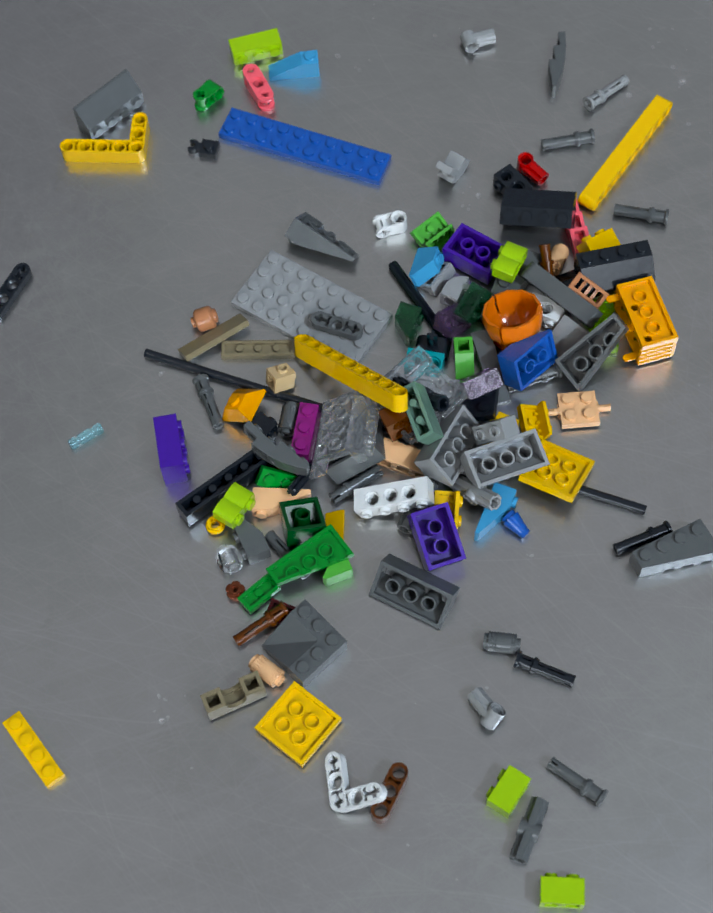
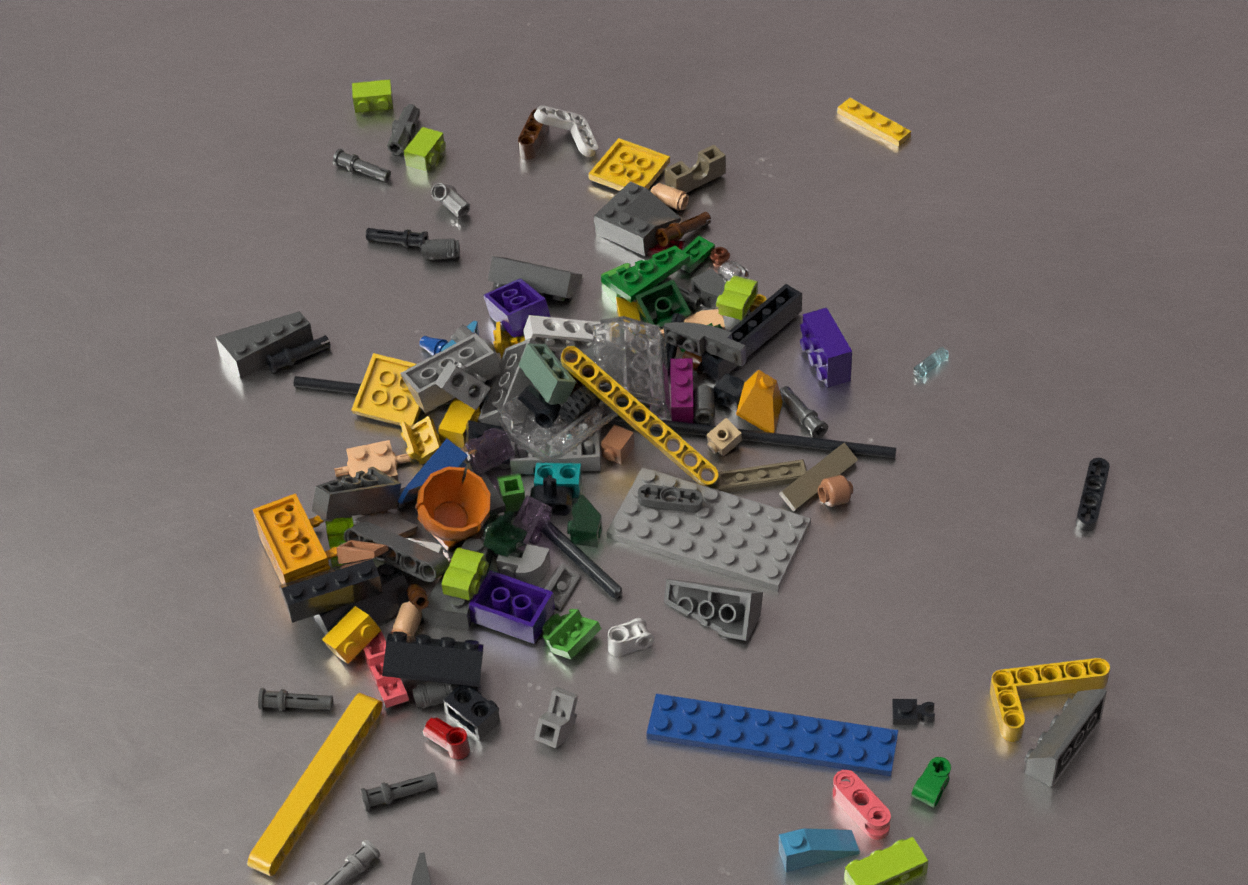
camera: 170 degrees right, 15 degrees down
dark azure slope [409,246,444,287] -> none

